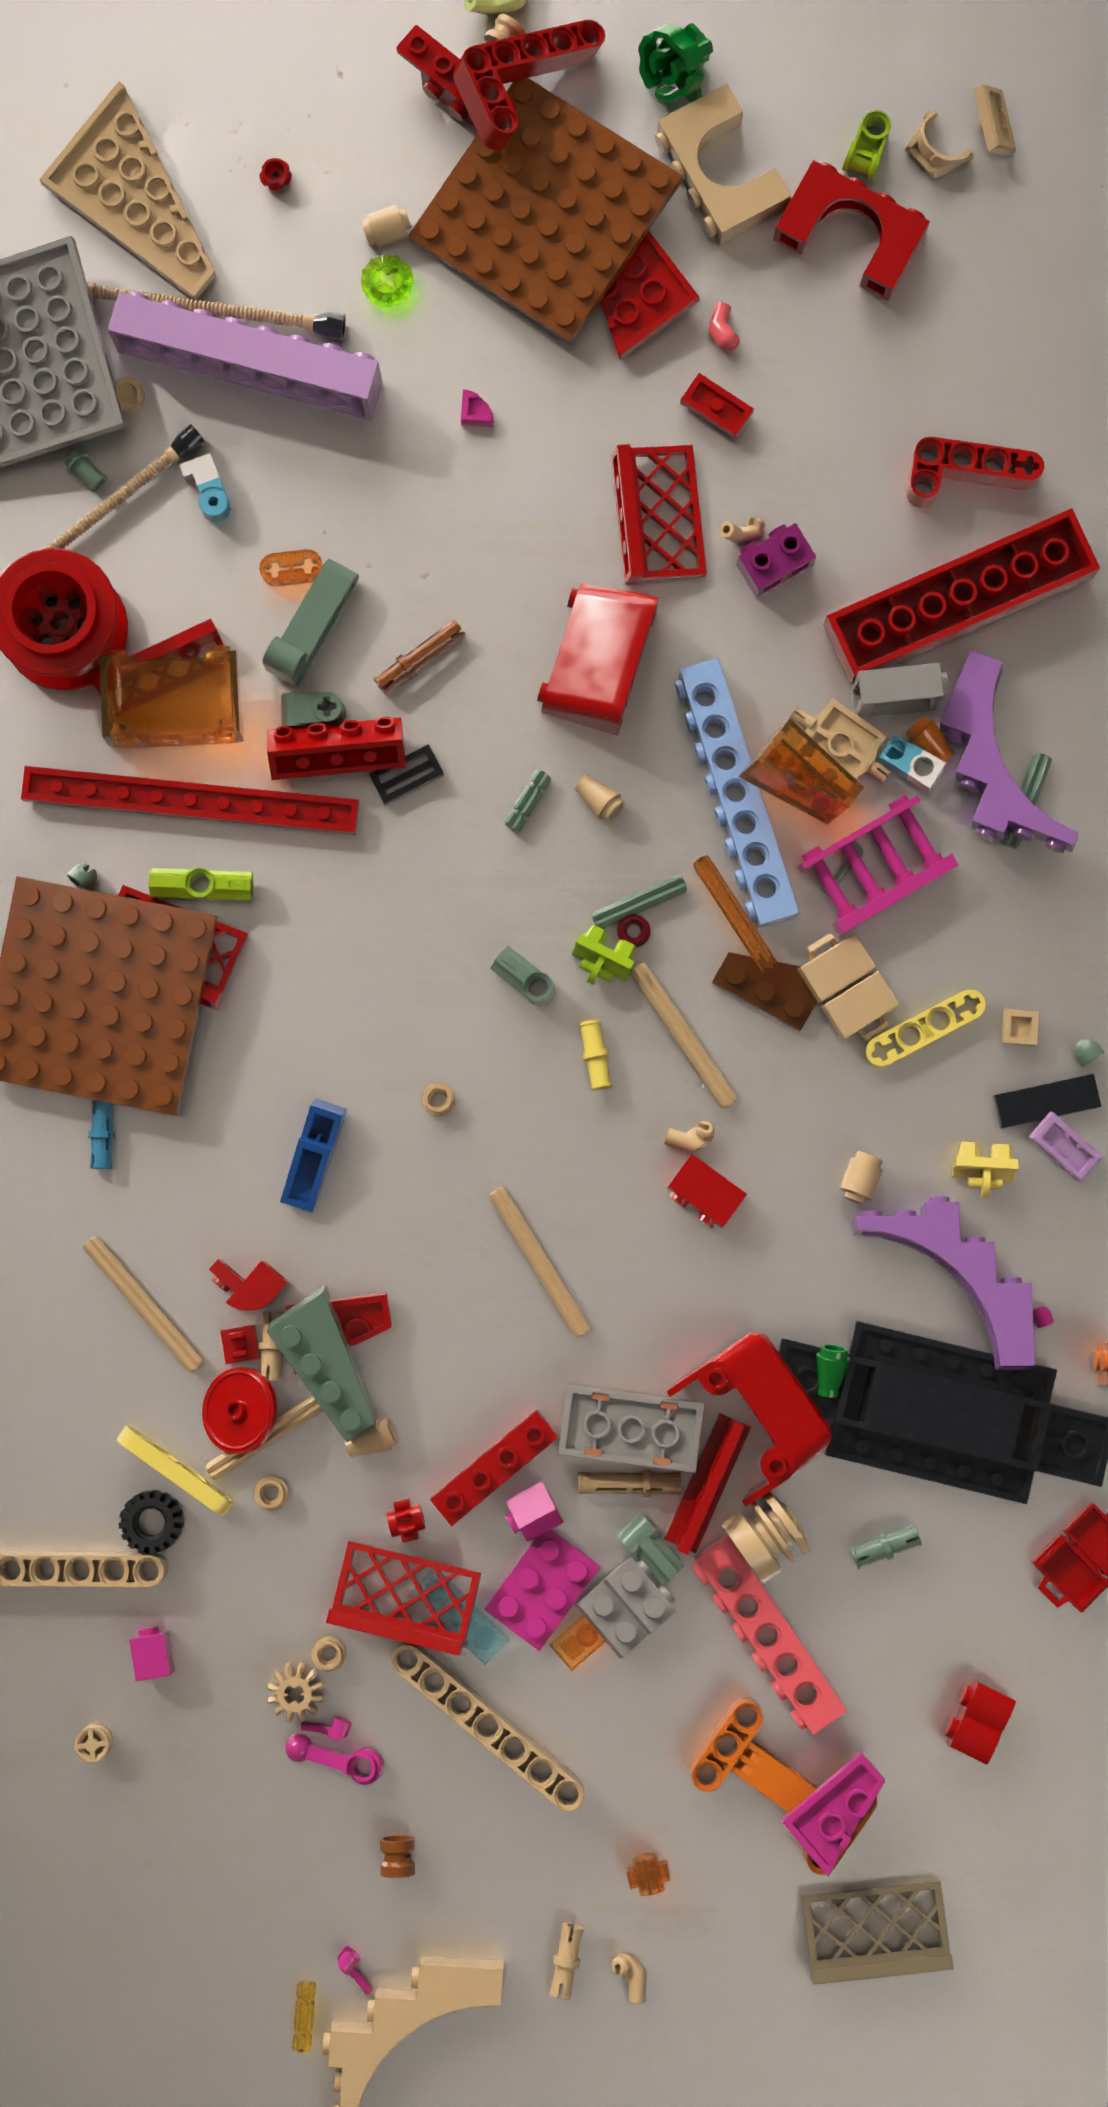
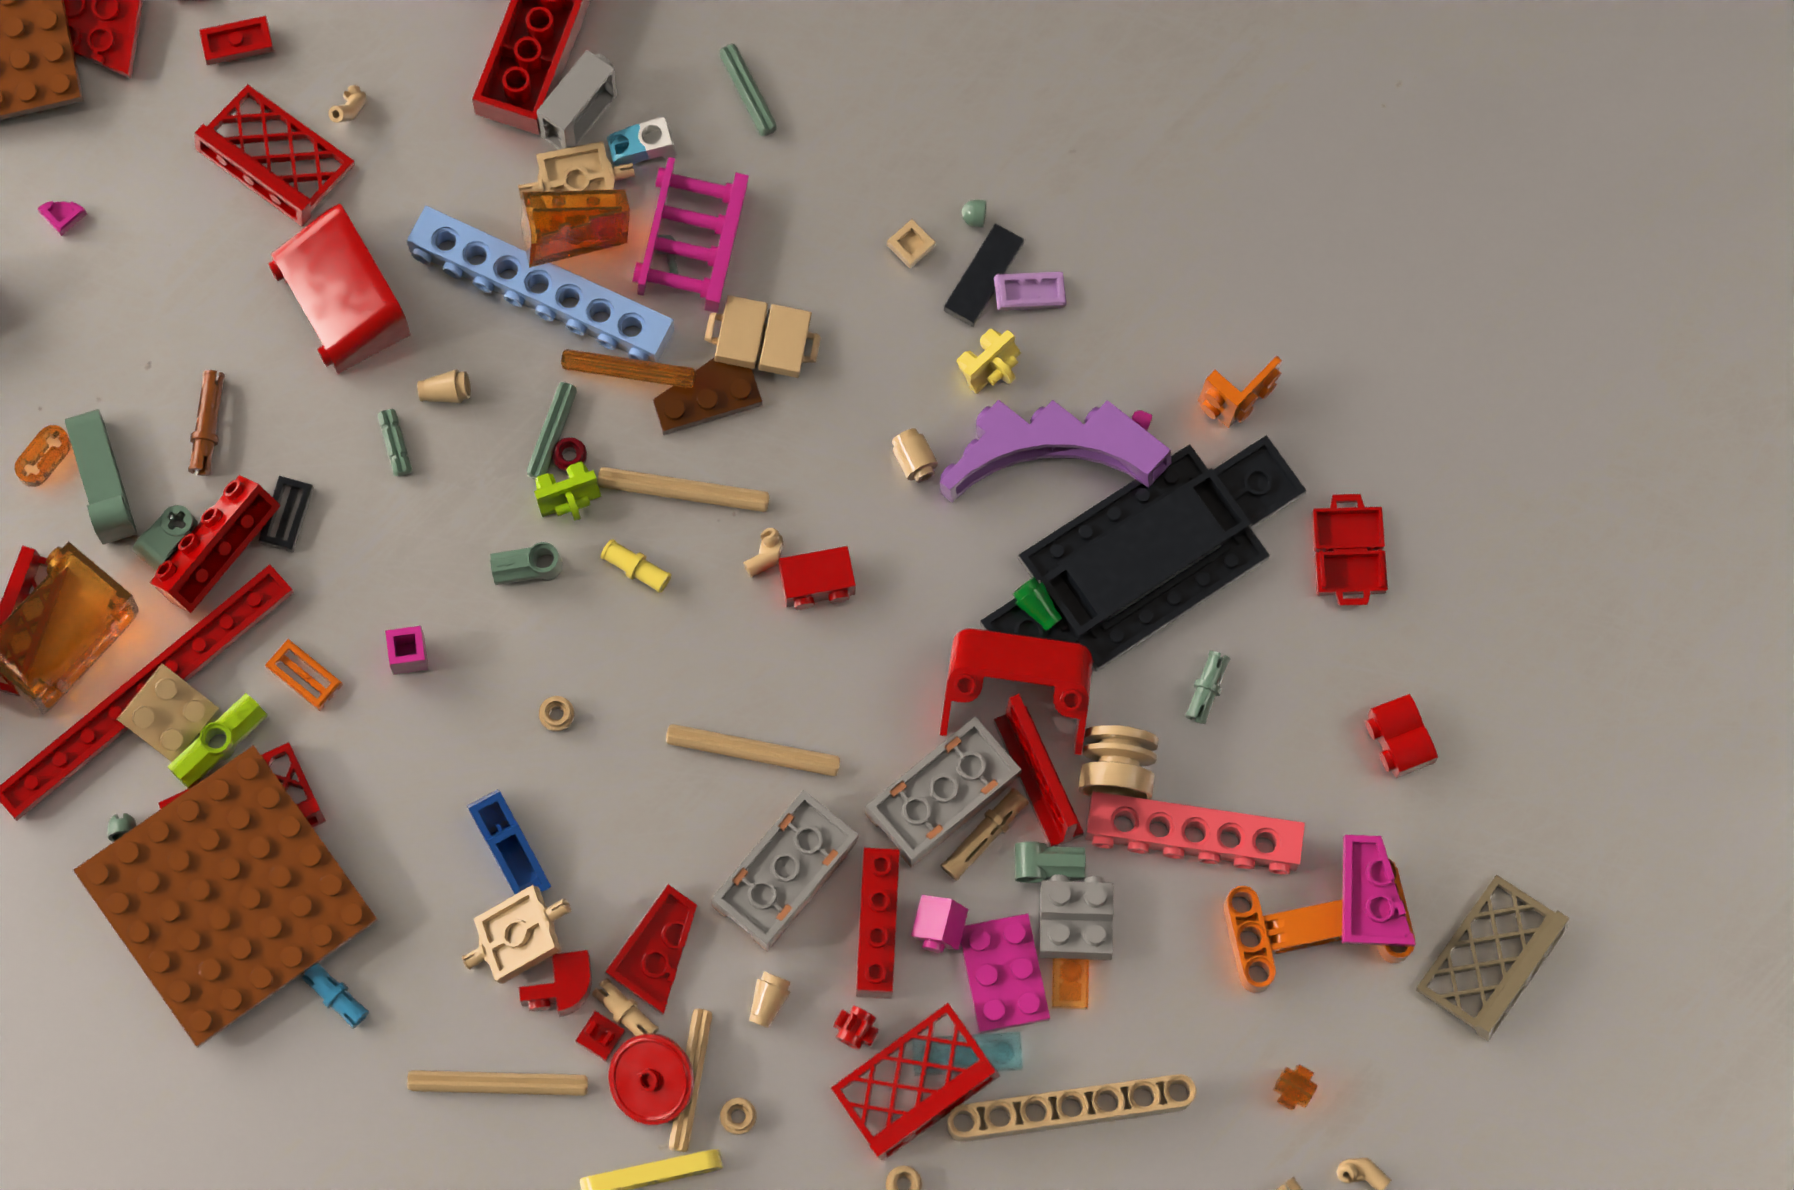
camera: 55 degrees left, 10 degrees down
sand green wedge [266,1284,377,1443] -> none
magenta brick [736,523,816,599] -> none
light yellow beam [864,989,986,1068] -> none
orange cone [905,715,954,762] -> none
medium lavender arch [940,650,1078,853] -> none
none -> tan plate [117,664,219,762]
none -> orange tile [265,639,343,711]
none -> dark pink brick [385,626,429,675]
none -> tan plate [462,885,571,984]
none -> light grey piece [711,790,859,951]

